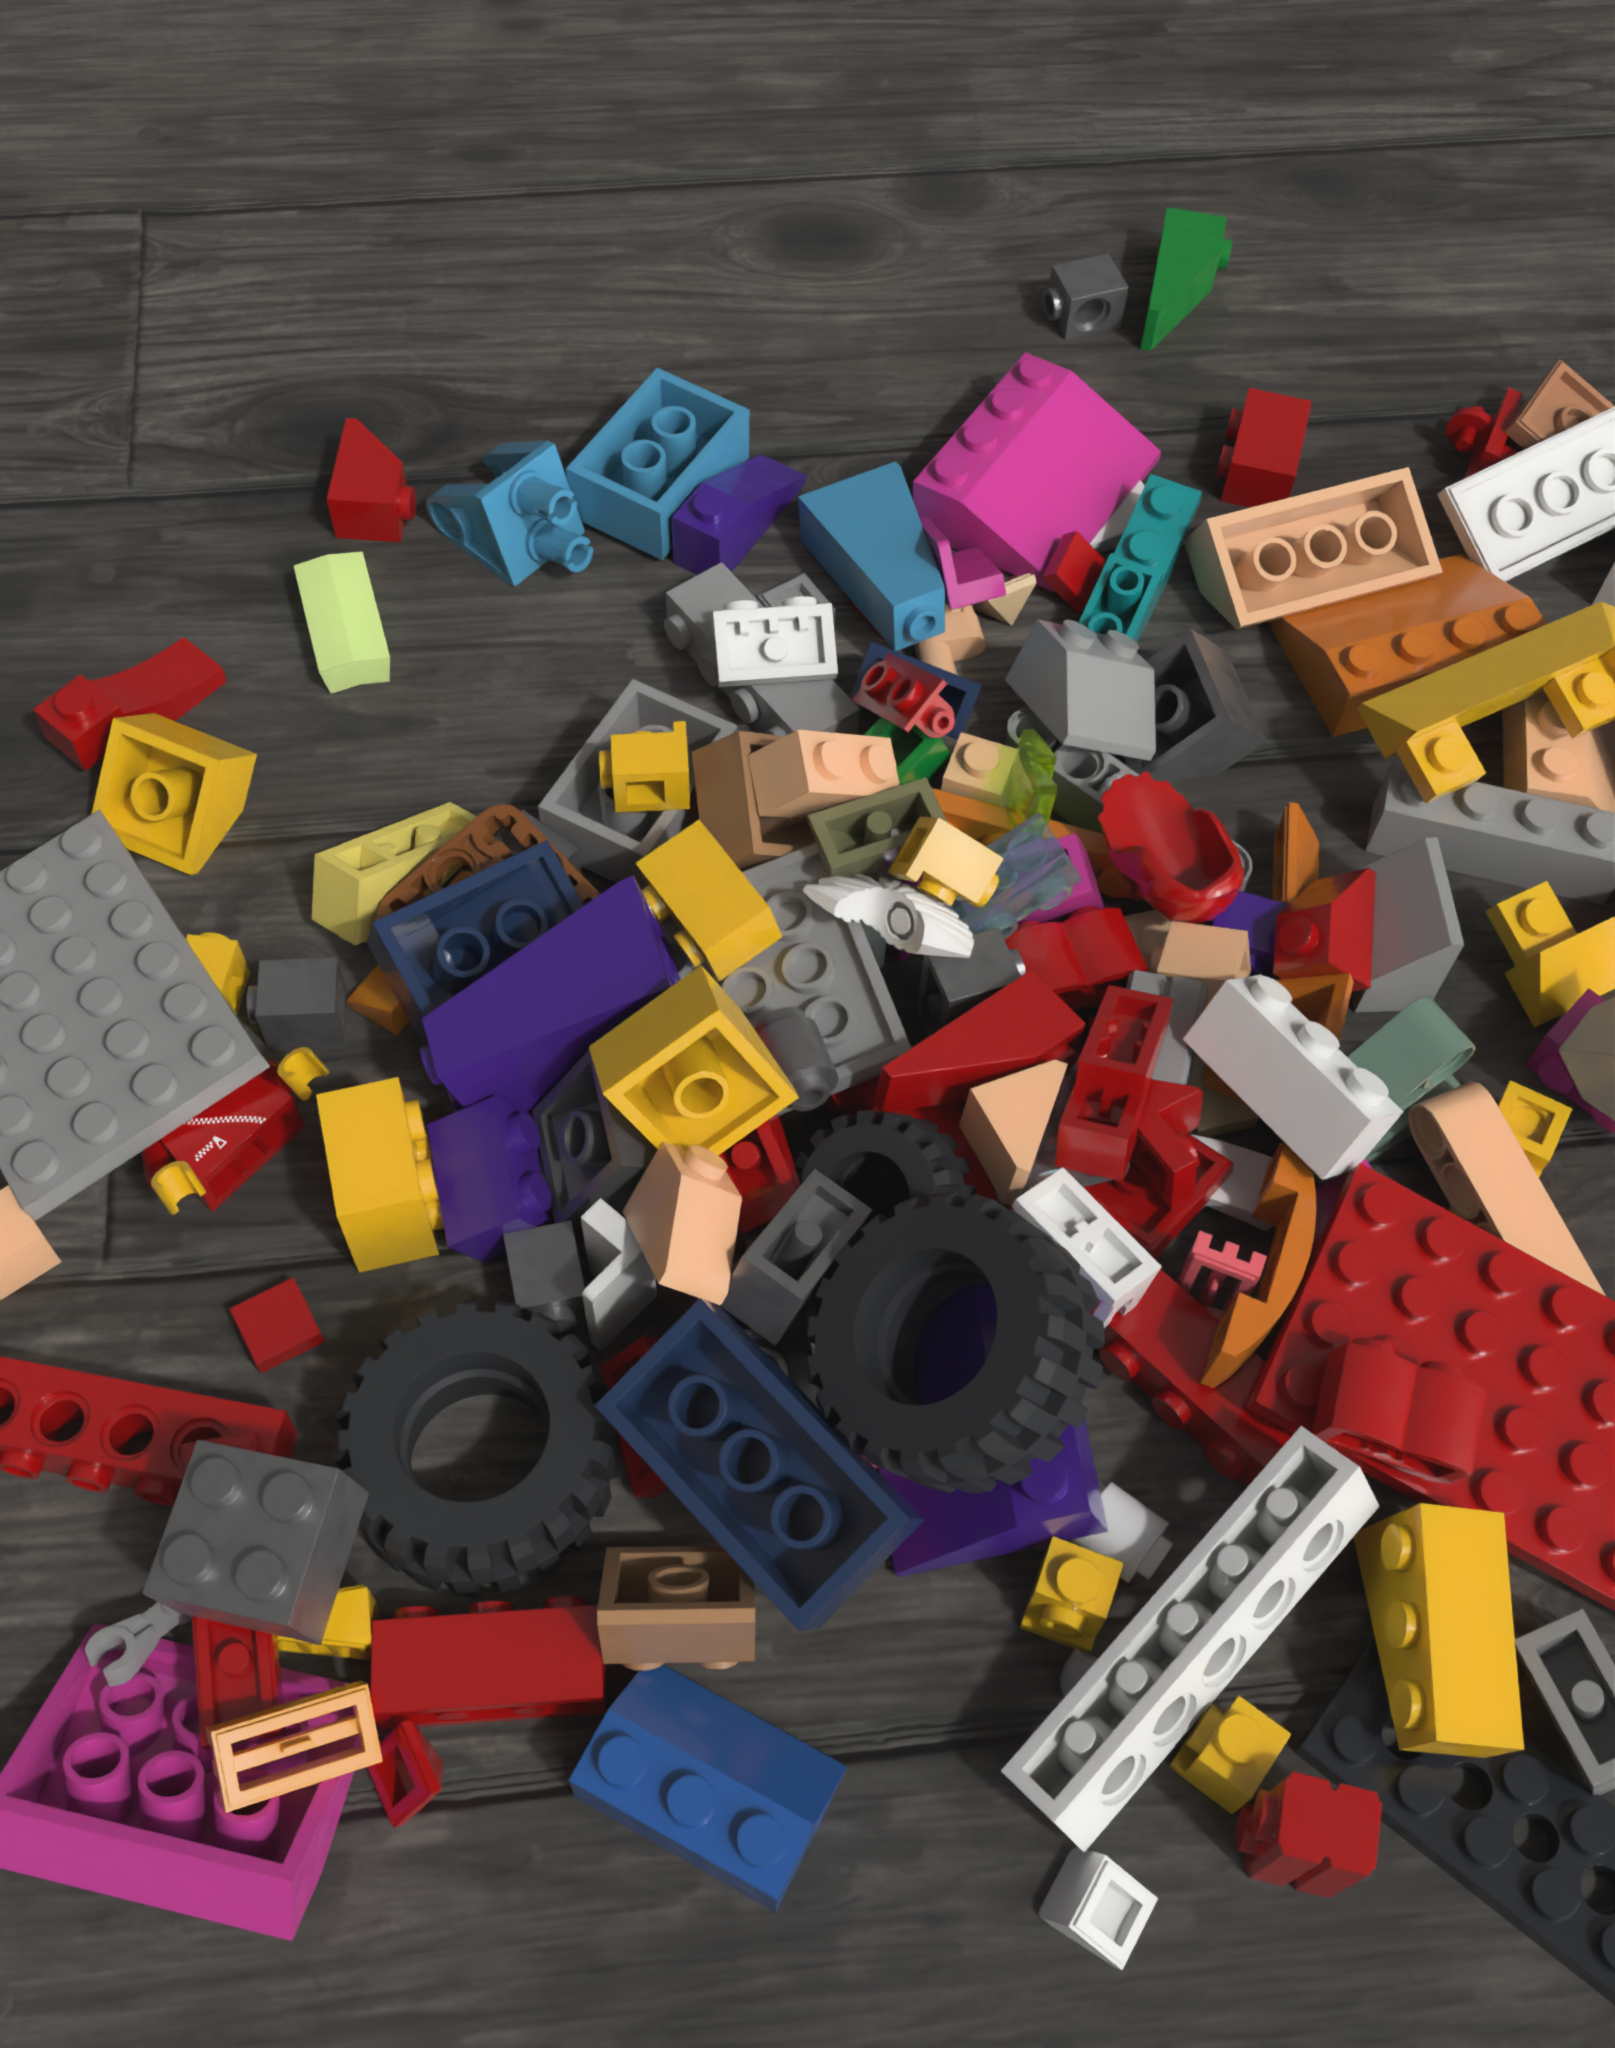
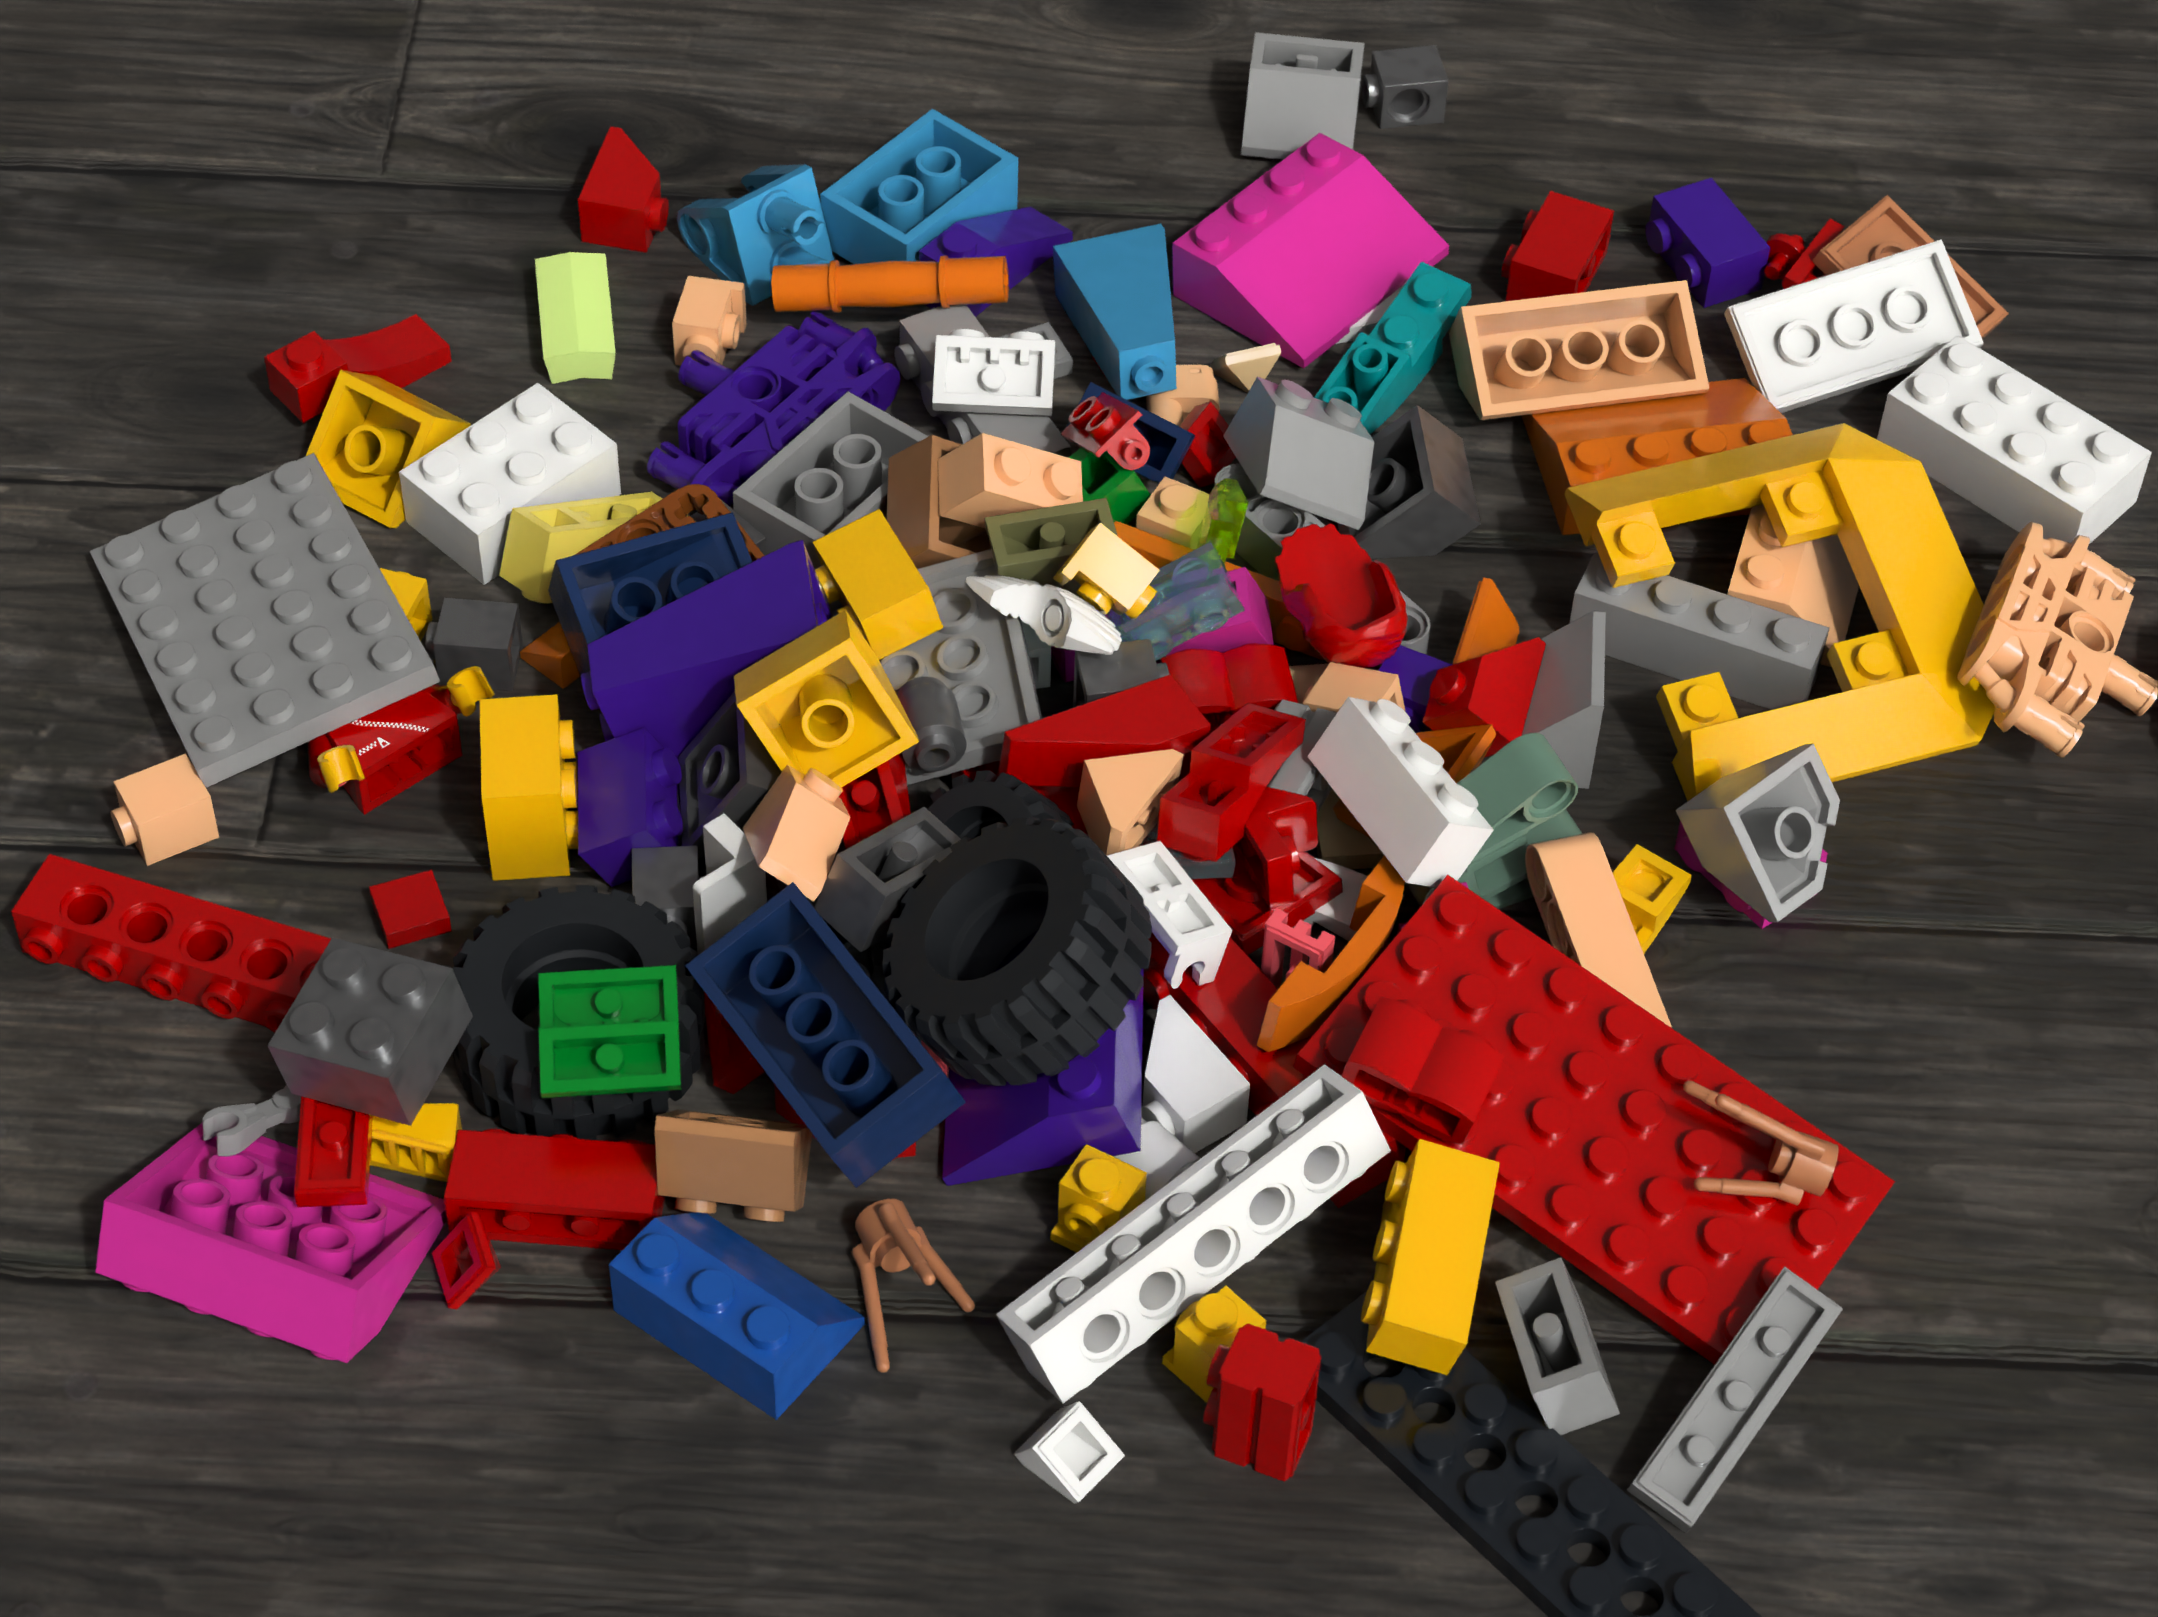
camera: 10 degrees right, 10 degrees down
light orange tile [206,1680,383,1813] -> none
yellow brick [599,721,690,813] -> none
dark pink panel [920,516,1006,610] -> none
red tile [1042,531,1106,613] -> none
green slope [1140,207,1233,351] -> none
none -> white brick [399,383,621,585]
none -> green slope [538,965,681,1098]
none -> dark purple piece [647,311,900,511]
none -> light nougat brick [672,276,747,366]
none -> orange piece [771,255,1009,313]
none -> nougat plant [851,1199,975,1373]
none -> white slope [1141,995,1250,1153]
none -> red plate [1179,401,1236,488]
none -> light grey slope [1241,32,1364,159]
none -> dark purple brick [1645,178,1770,308]

